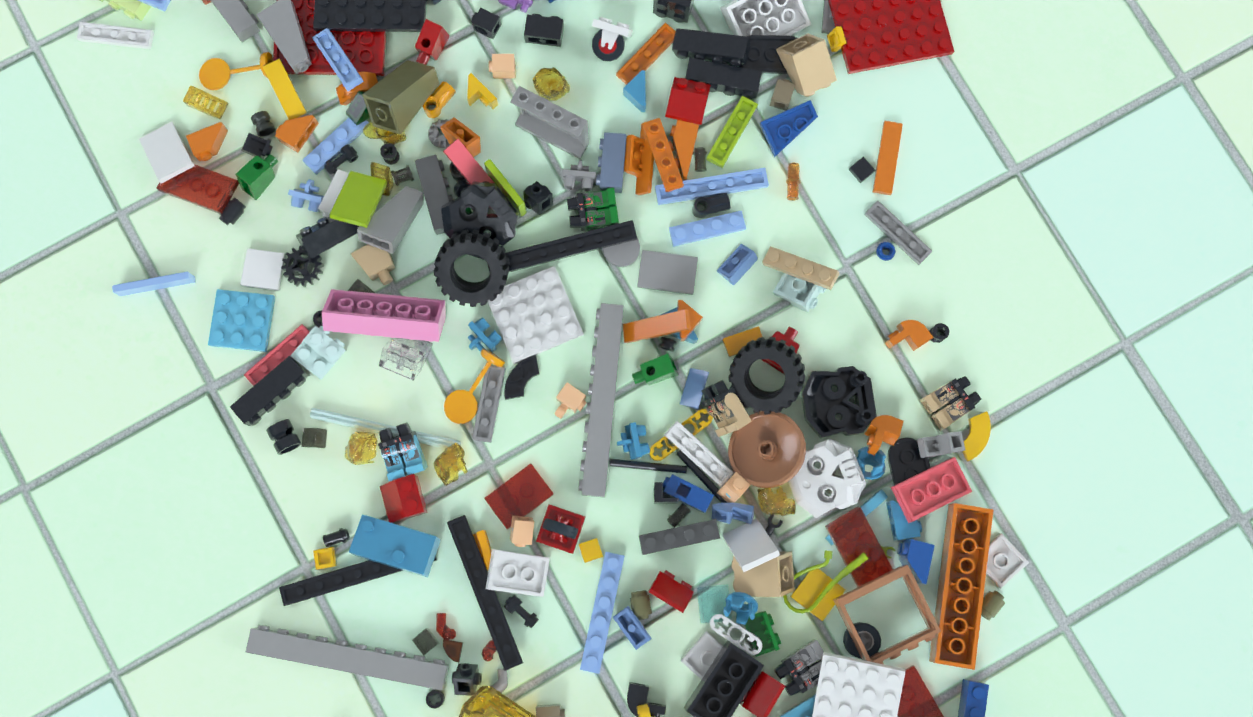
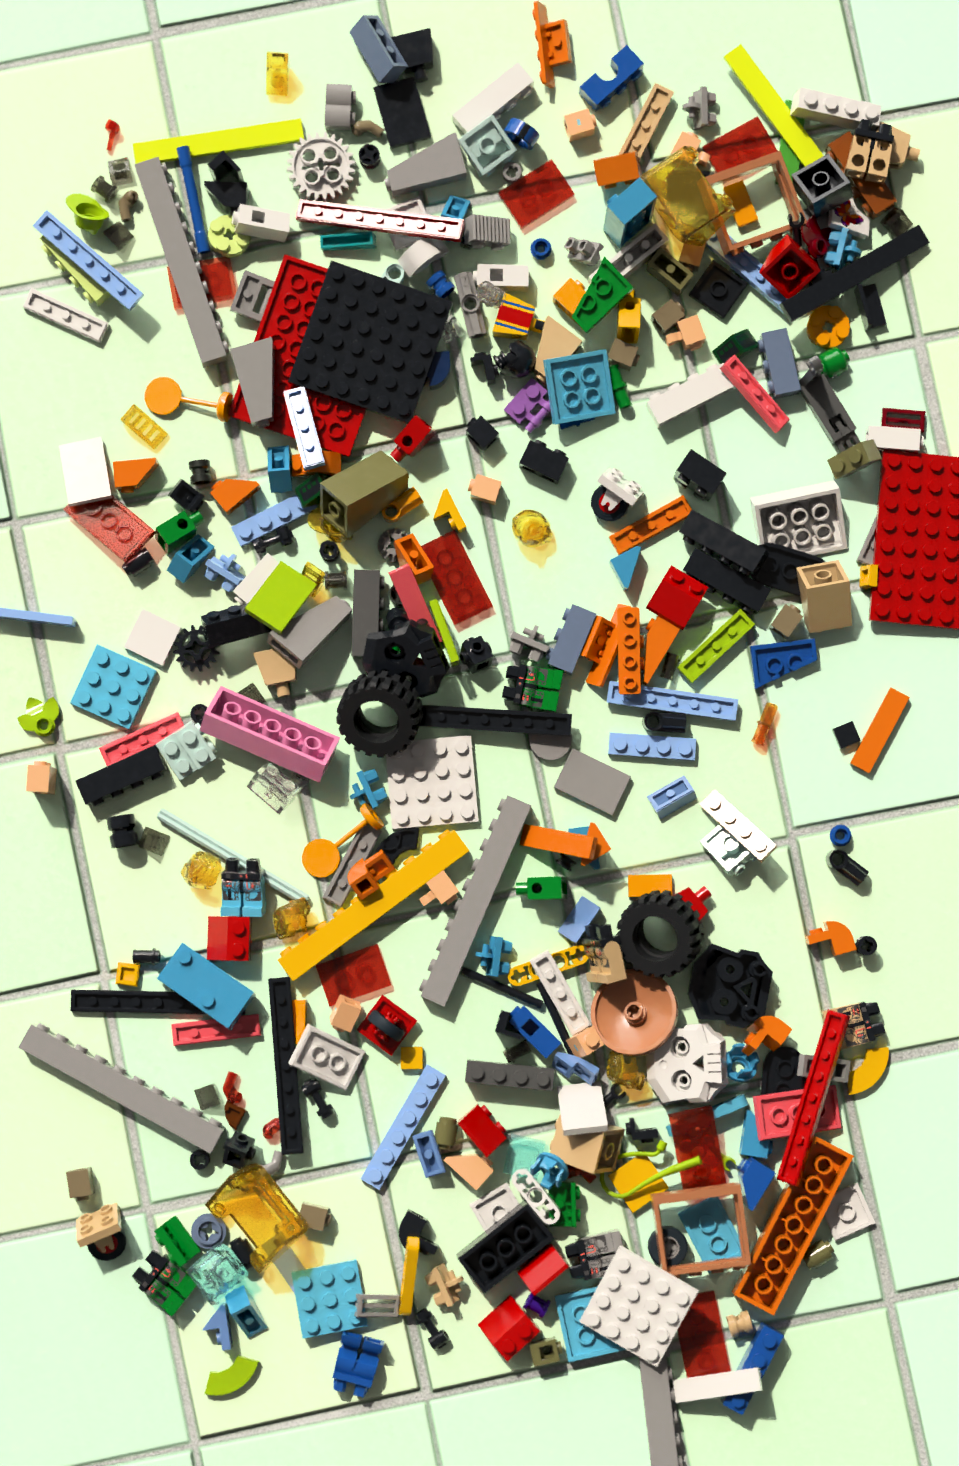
camera: 20 degrees right, 5 degrees up
yellow slope [262,58,307,120] -> none
light grey panel [510,86,589,159] -> none
light grey tile [864,200,933,265] -> none
none -> lime plate [17,697,59,737]
none -> light nougat brick [26,761,57,795]
none -> dark azure slope [167,534,215,583]
none -> coral tile [171,1014,261,1046]
none -> dark azure slope [267,445,292,493]
none -> yellow brick [278,829,469,981]
none -> orange brick [347,850,395,900]
none -> clear red plate [421,530,493,626]
none -> light nougat slope [444,1154,494,1190]
none -> clear red arm [567,1165,597,1184]
none -> black bracket [625,1117,659,1143]
none -> medium azure tile [677,1197,741,1273]
none -> tan wheel [726,1310,754,1338]
none -> red tile [776,1009,851,1187]
none -> black piece [825,849,869,887]

